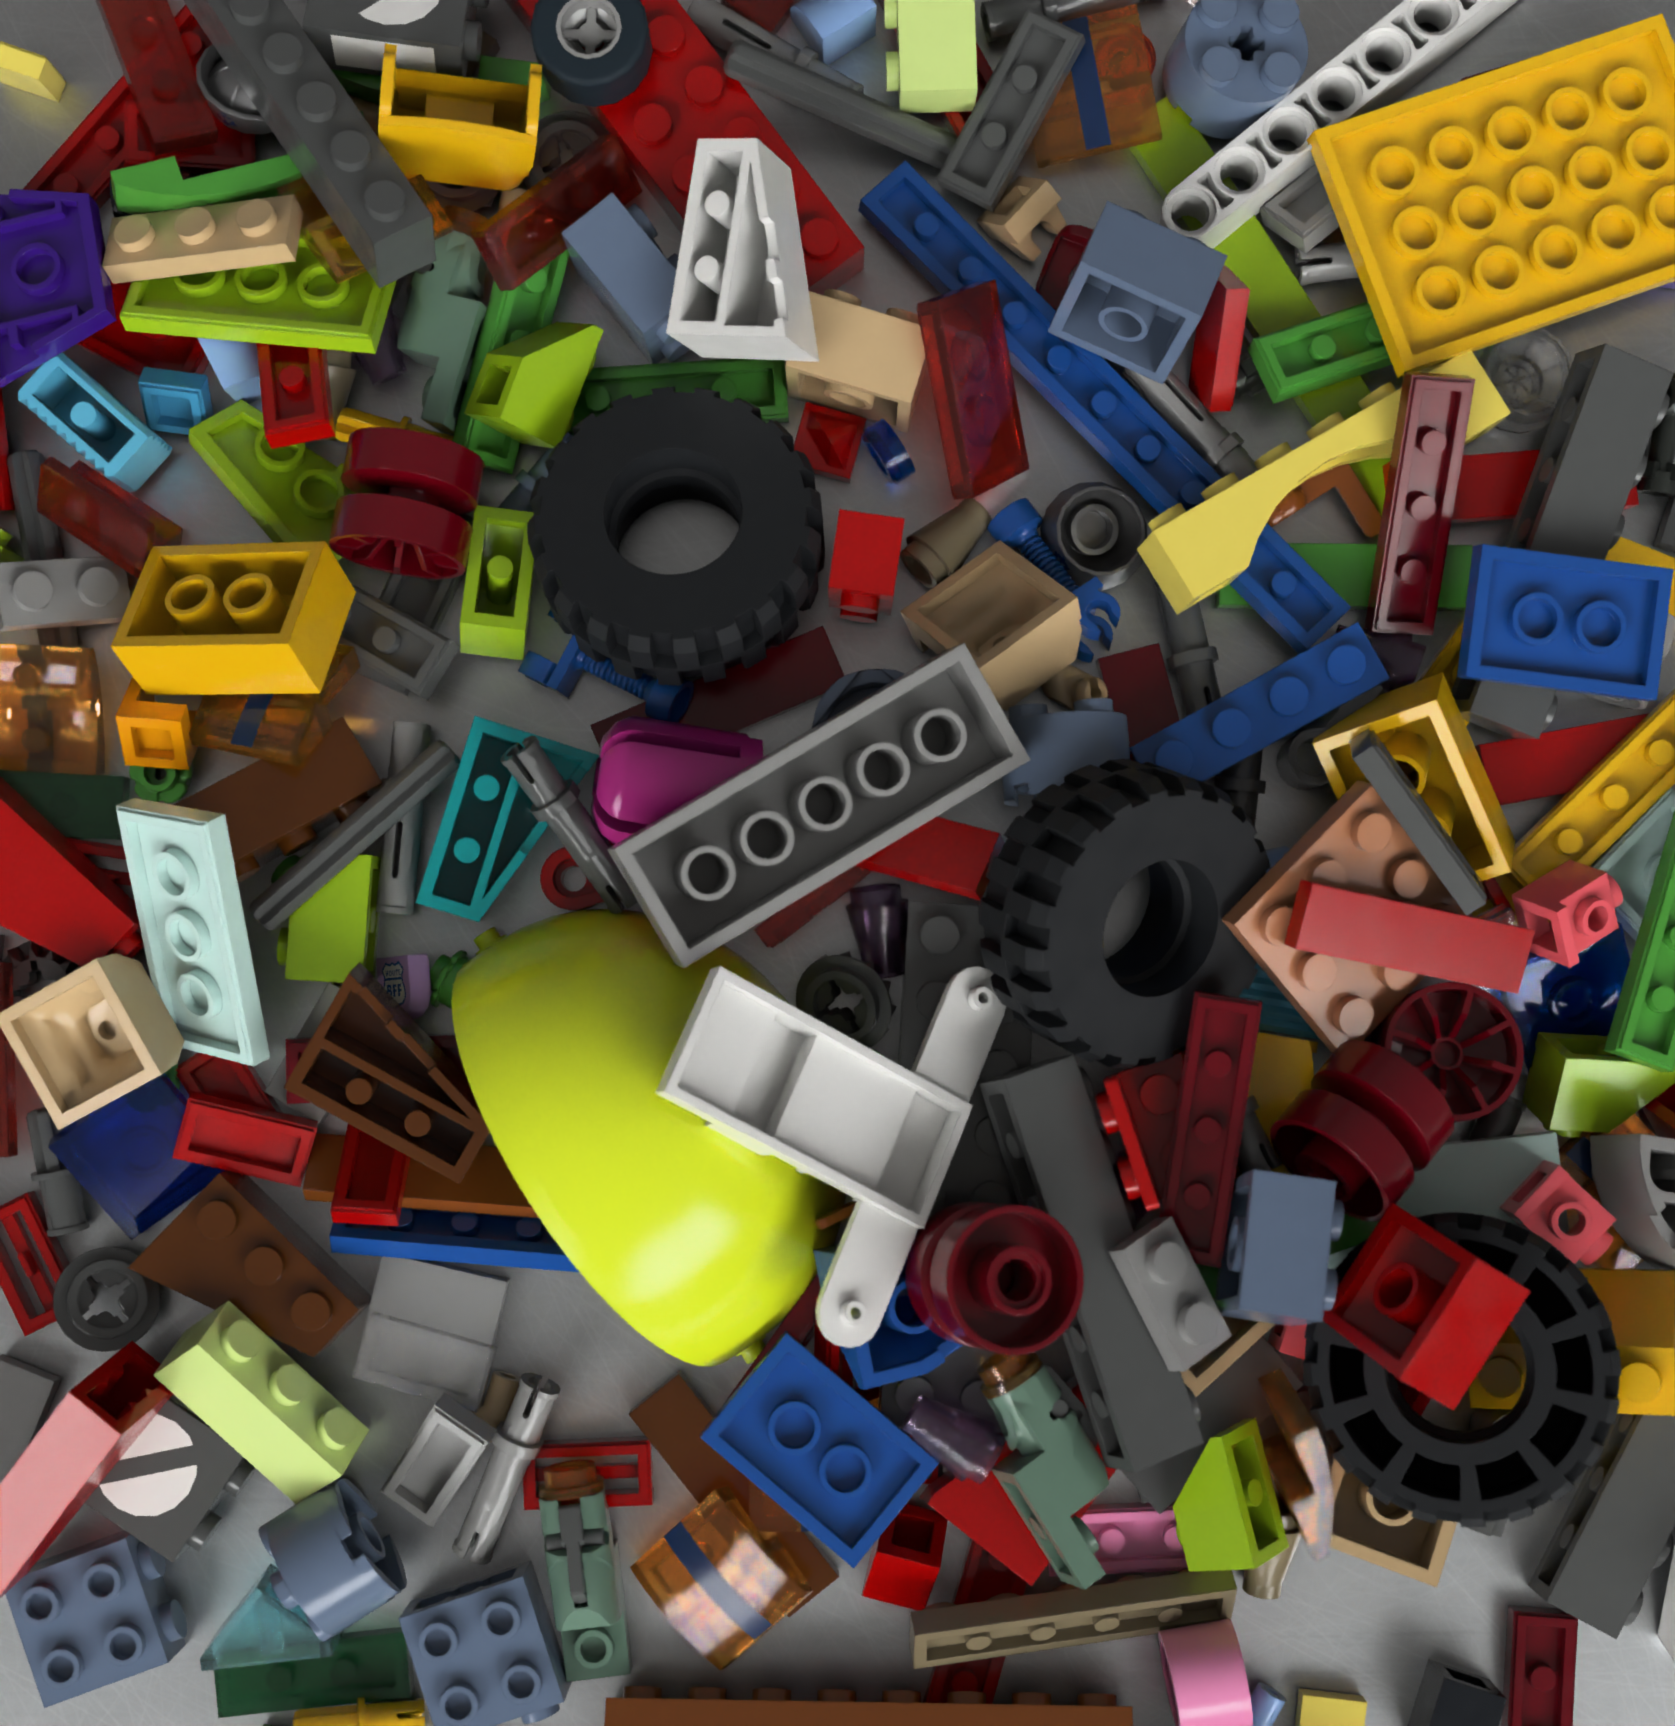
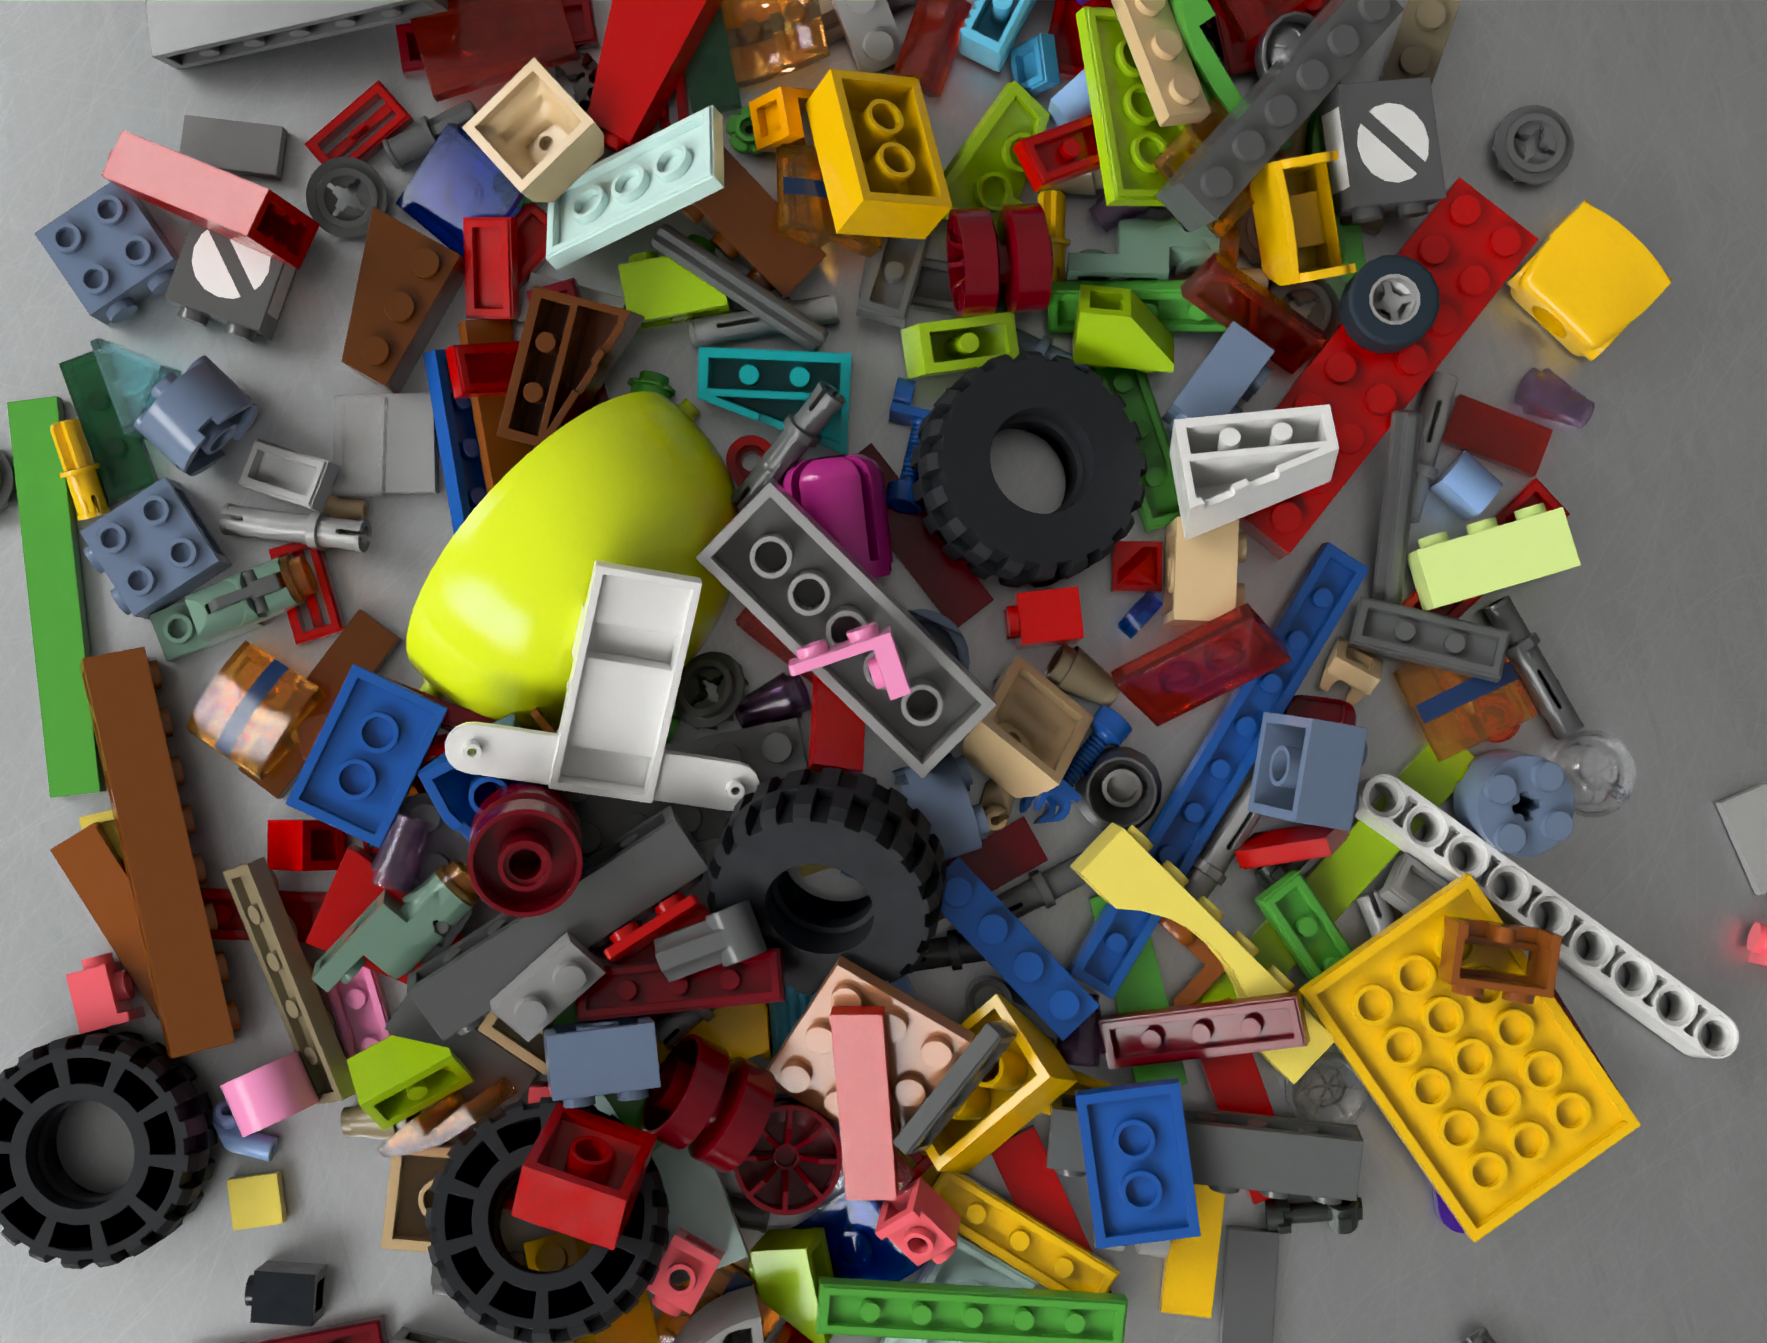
camera: 75 degrees right, 0 degrees up
yellowish green brick [153,1300,369,1504] -> none
lavender tile [376,954,431,1019] -> none
none -> dark grey piece [653,900,768,982]
none -> bright pink bracket [788,622,911,700]
none -> dark orange window [1438,915,1562,1004]

